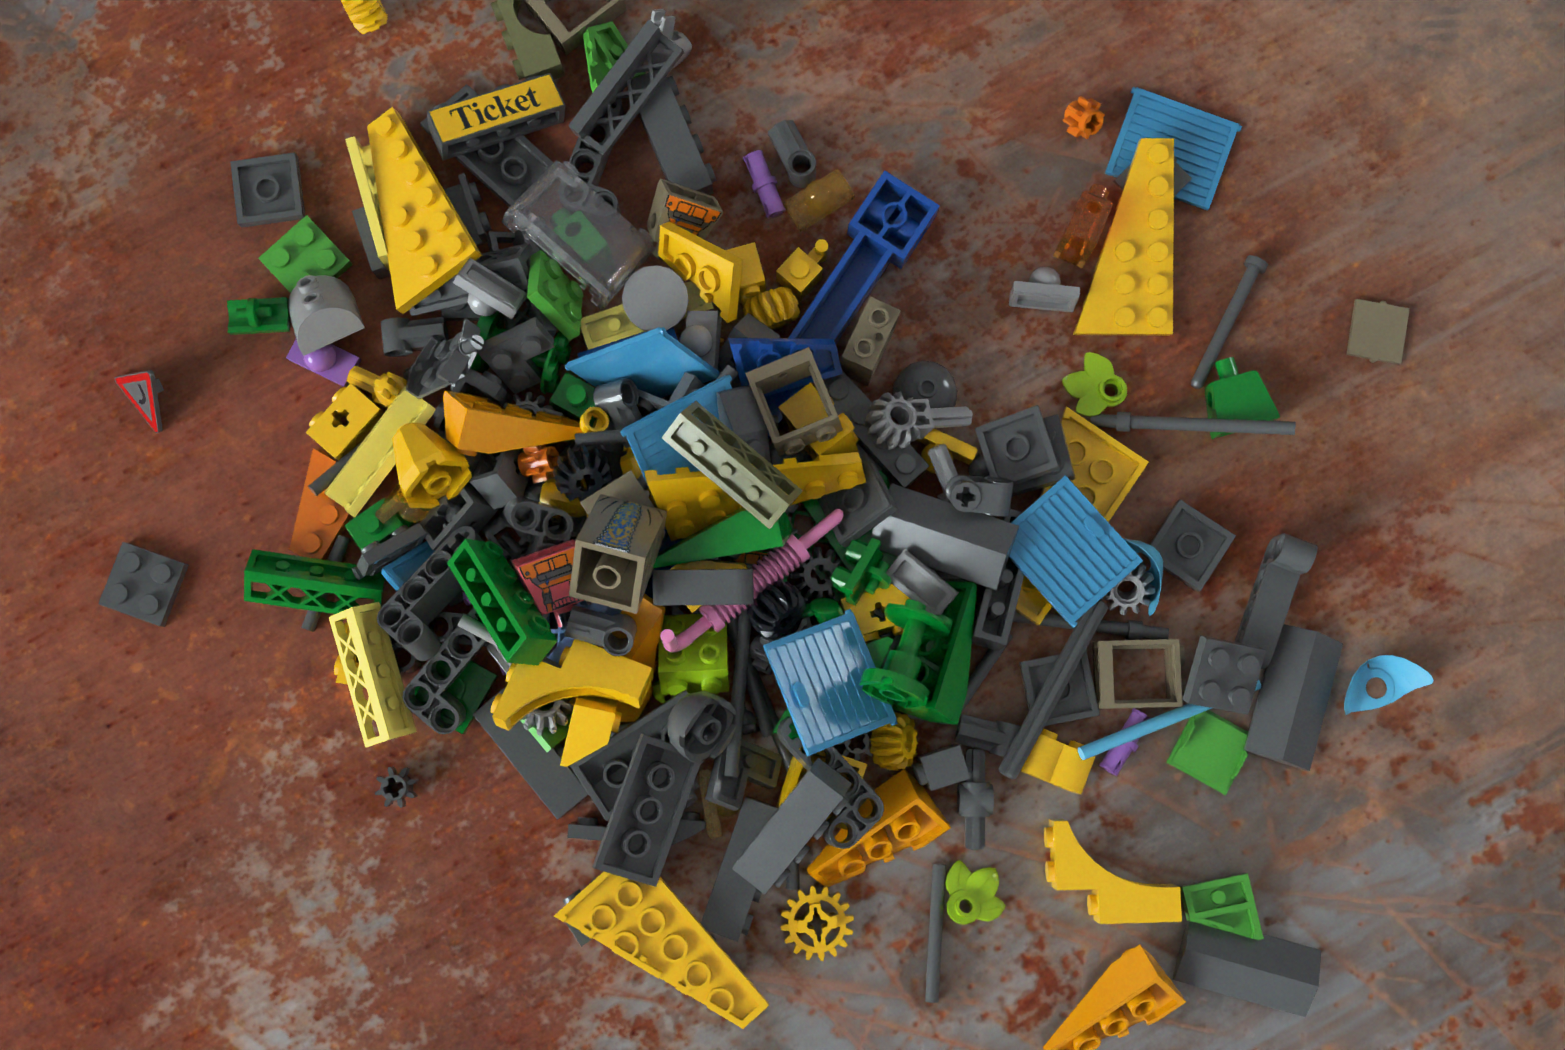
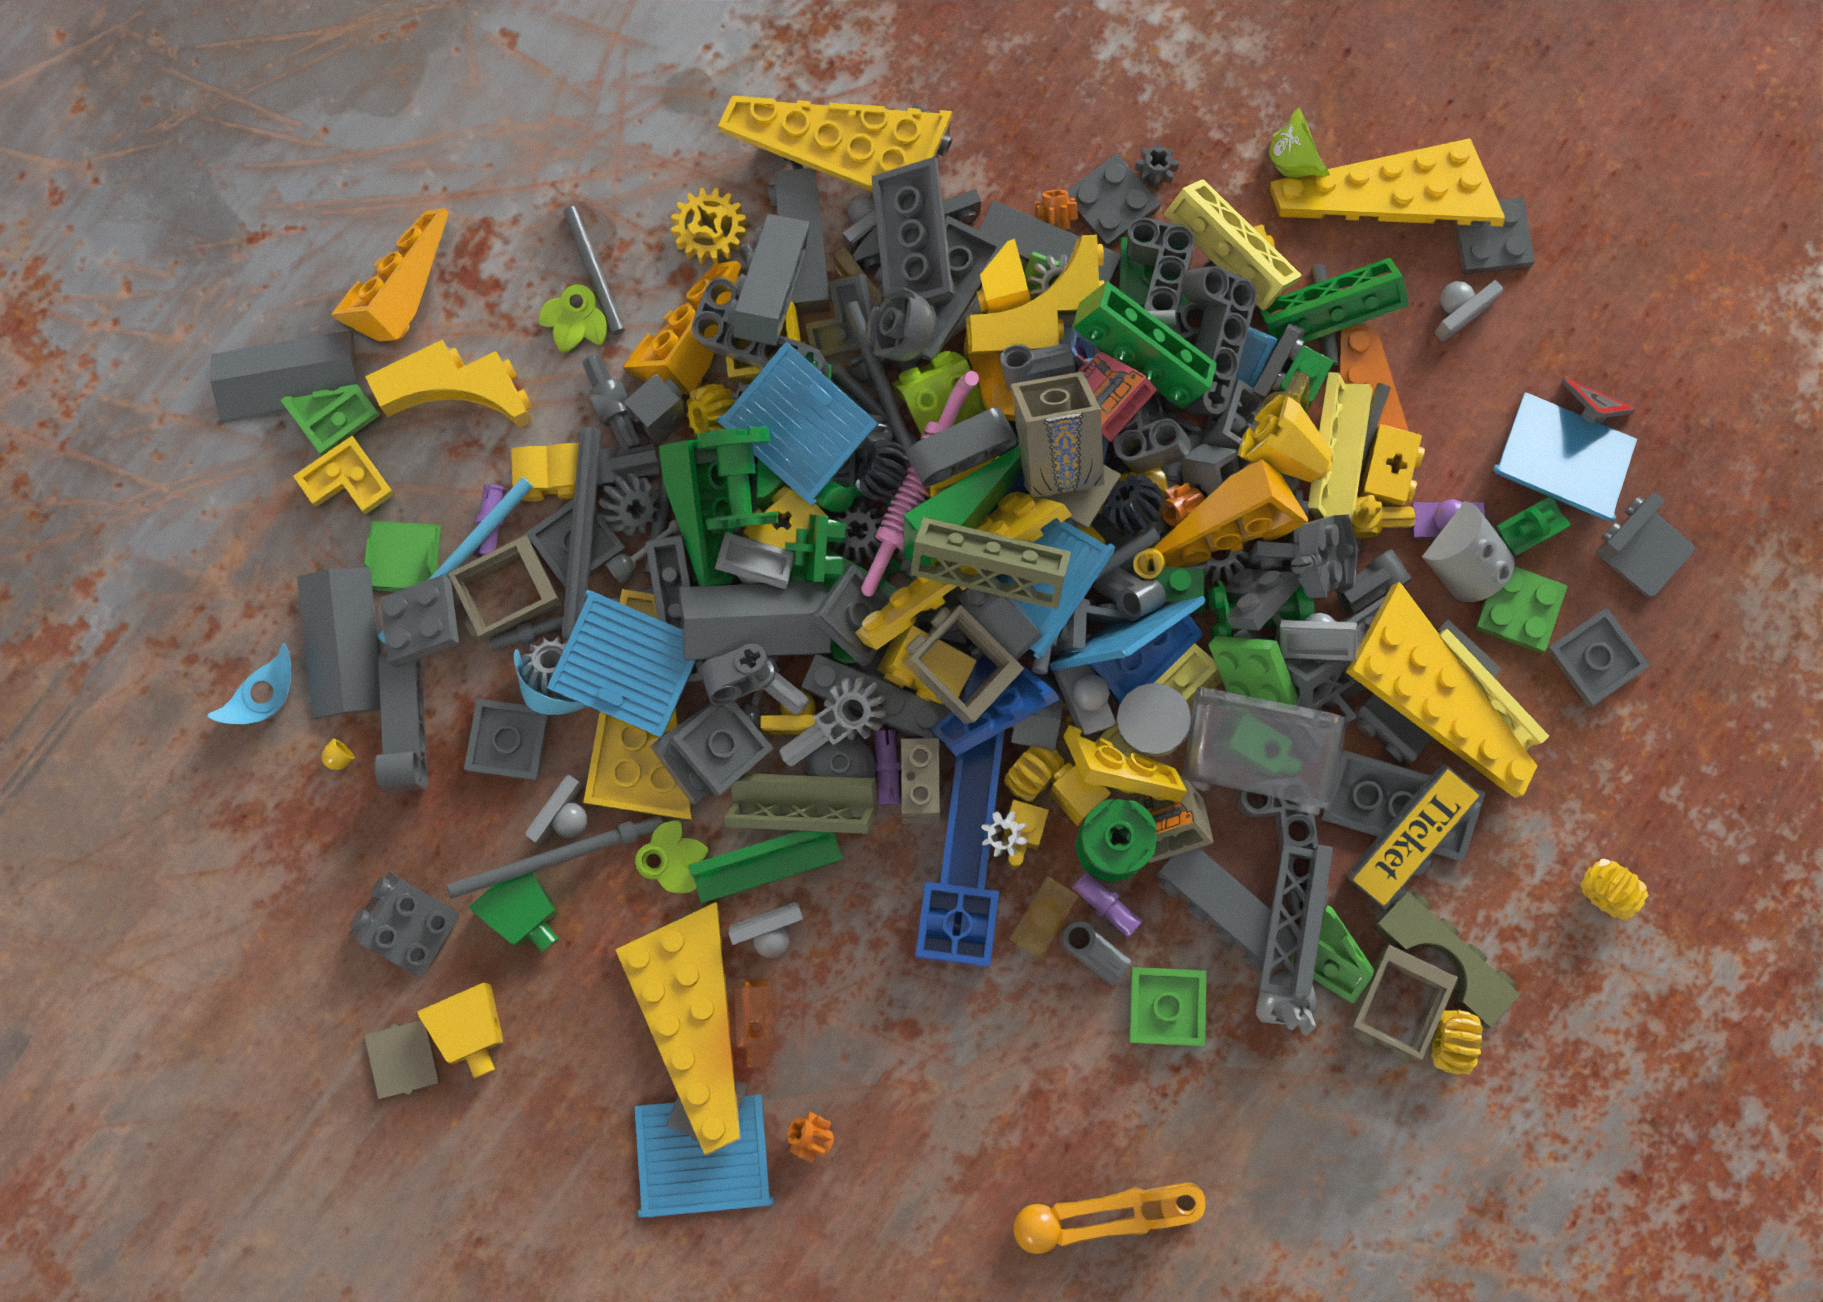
camera: 155 degrees right, 5 degrees down
dark grey bar [1191,255,1268,389] -> none
none -> yellow plate [293,436,395,515]
none -> yellow hinge [322,738,355,770]
none -> dark grey bracket [349,871,458,976]
none -> yellow torso [417,982,503,1079]
none -> light grey tile [525,775,587,846]
none -> dark grey gear [598,473,661,536]
none -> dark grey hinge [605,520,681,586]
none -> green fence [688,831,843,904]
none -> olive fence [724,773,879,834]
none -> light grey tile [843,194,877,255]
none -> medium lavender pin [873,730,902,805]
none -> white gear [981,811,1028,857]
none -> orange gear [1035,190,1078,230]
none -> dark grey plate [1067,153,1161,249]
none -> green piece [1075,799,1157,883]
none -> bright green plate [1129,967,1207,1046]
none -> lime hat [1269,108,1330,178]
none -> yellow wing [1270,138,1505,227]
none -> light grey tile [1434,280,1503,342]
none -> piece [1493,392,1637,522]
none -> dark grey bracket [1595,492,1695,598]

